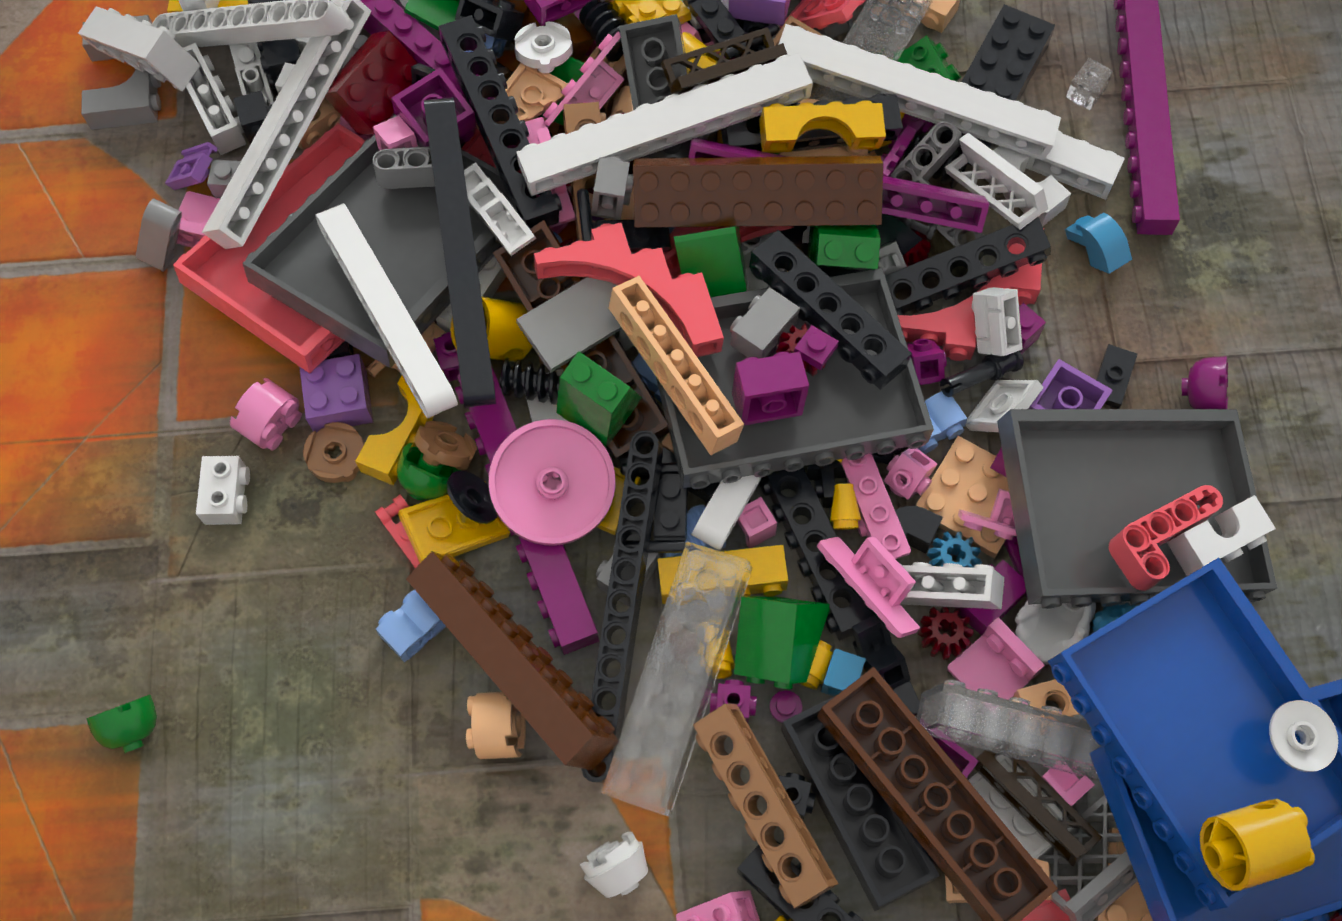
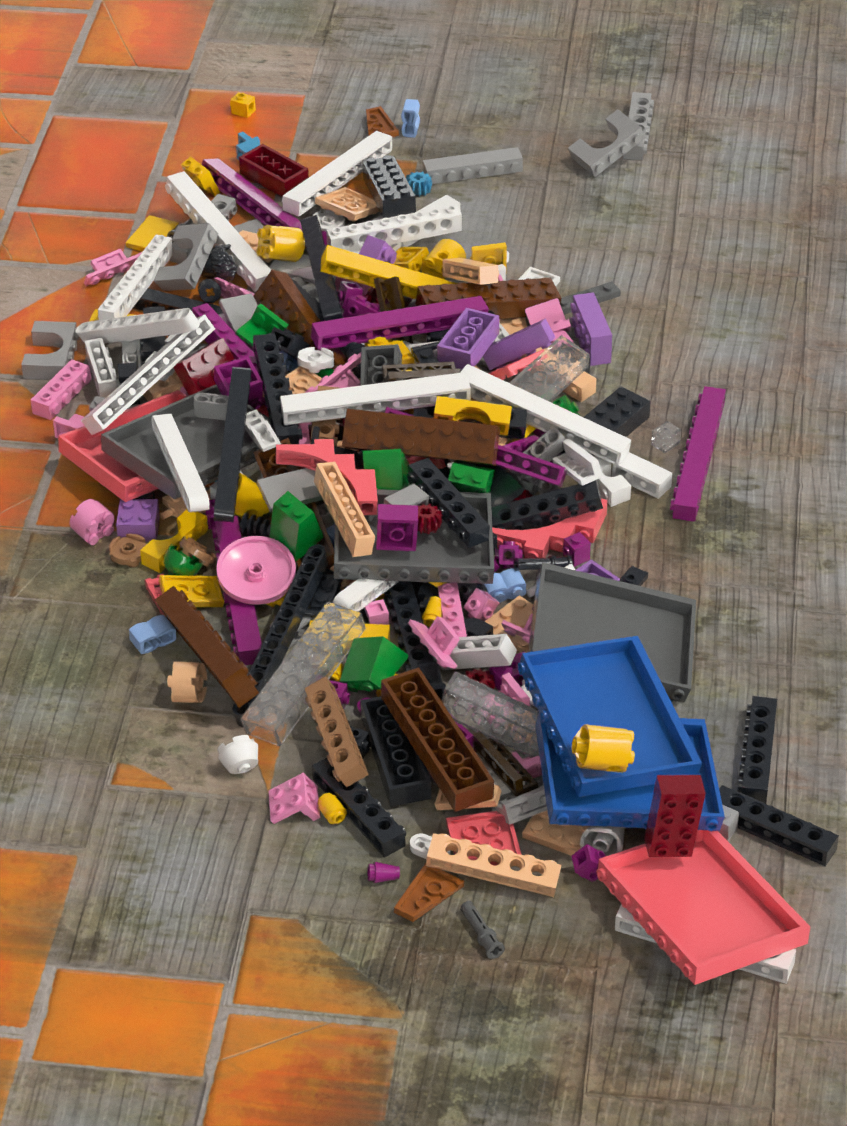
camera: 10 degrees right, 25 degrees down
white wedge [78,6,201,92] -> none
light grey beam [136,198,182,272] -> none
medium lavender plate [165,142,218,190] -> none
white brick [196,456,250,525] -> none
bright pink panel [373,115,418,151] -> none
black dish [447,471,498,524] -> none
light grey brick [591,157,633,220] -> none
magenta plate [794,325,839,370] -> none
light grey tile [878,240,907,275] -> none
white brick [972,287,1022,356] -> none
dark azure brick [1065,212,1132,274] -> none
coral beam [1109,485,1223,591] -> none
white arch [1167,495,1276,576] -> none
magenta cylinder [1181,356,1228,409] -> none
white dish [1269,700,1338,772] -> none
none -> bright pink brick [31,360,91,420]

